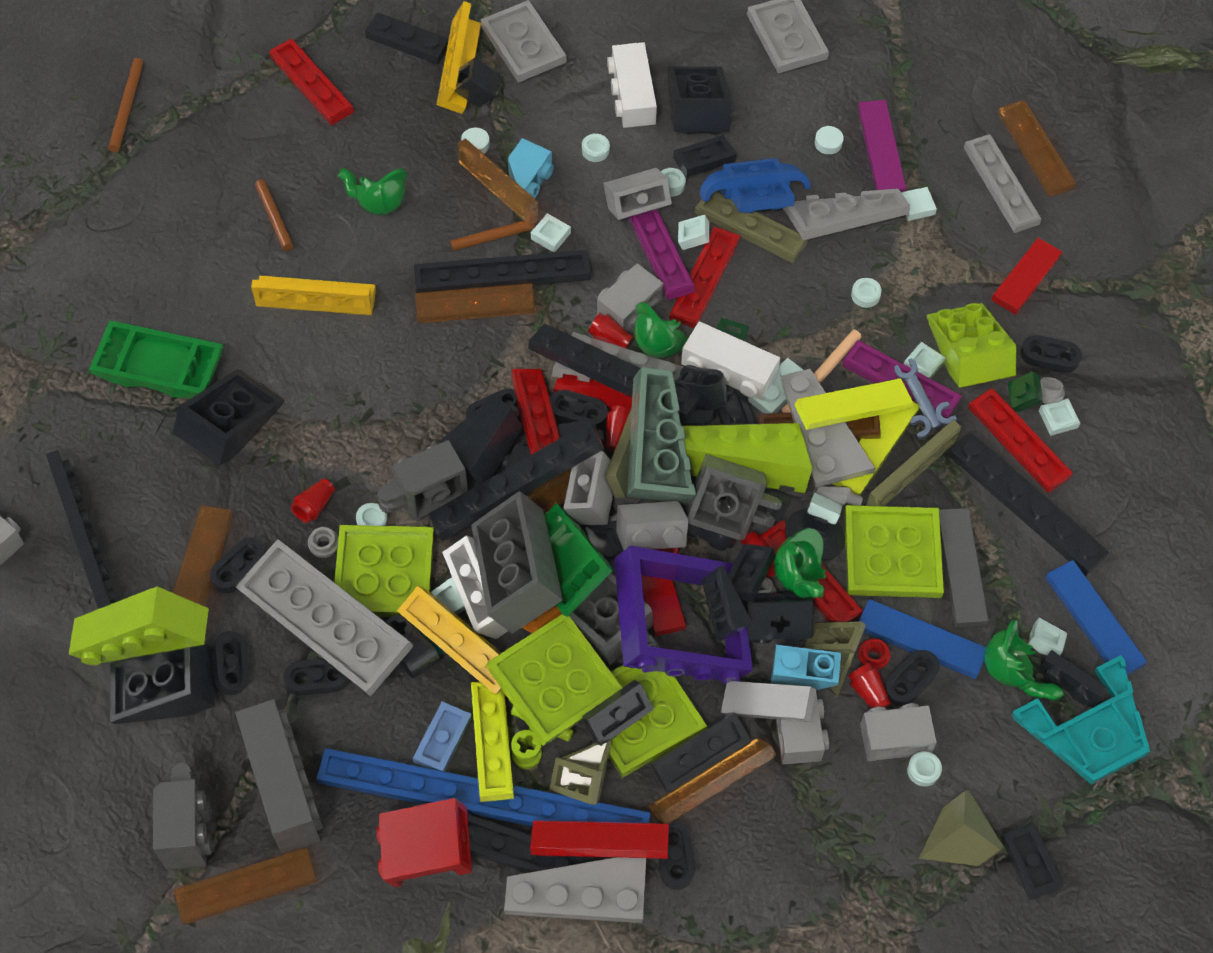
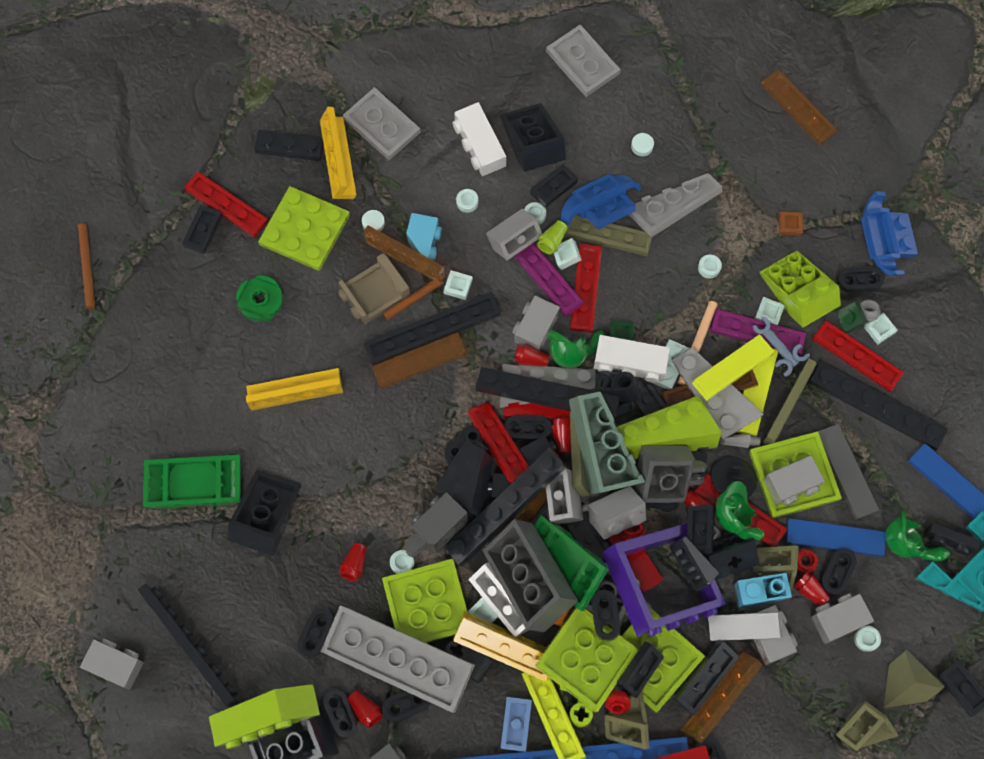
camera: 15 degrees left, 10 degrees up
clear orange tile [173,505,233,607] -> none
dark orange bar [255,179,294,251] -> none
light grey plate [308,527,339,558] -> none
green piece [337,168,408,216] -> none
black brick [454,58,500,107] -> none
light aqua tile [807,492,843,524] -> none
magenta tile [857,100,906,192] -> none
light aqua tile [901,187,937,221] -> none
light grey tile [964,134,1041,233] -> none
red tile [991,238,1062,315] -> none
light aqua plate [1028,618,1067,655] -> none
none -> black plate [182,205,223,254]
none -> green plate [236,275,283,322]
none -> lime plate [258,186,350,271]
none -> dark tan panel [337,253,410,325]
none -> red cone [347,690,383,728]
none -> lime cone [537,220,568,254]
none -> black plate [591,590,620,642]
none -> red plate [605,690,631,714]
none -> light grey brick [764,456,825,506]
none -> dark orange tile [779,211,803,236]
none -> olive slope [836,701,898,751]
none -> blue plate [861,191,918,276]

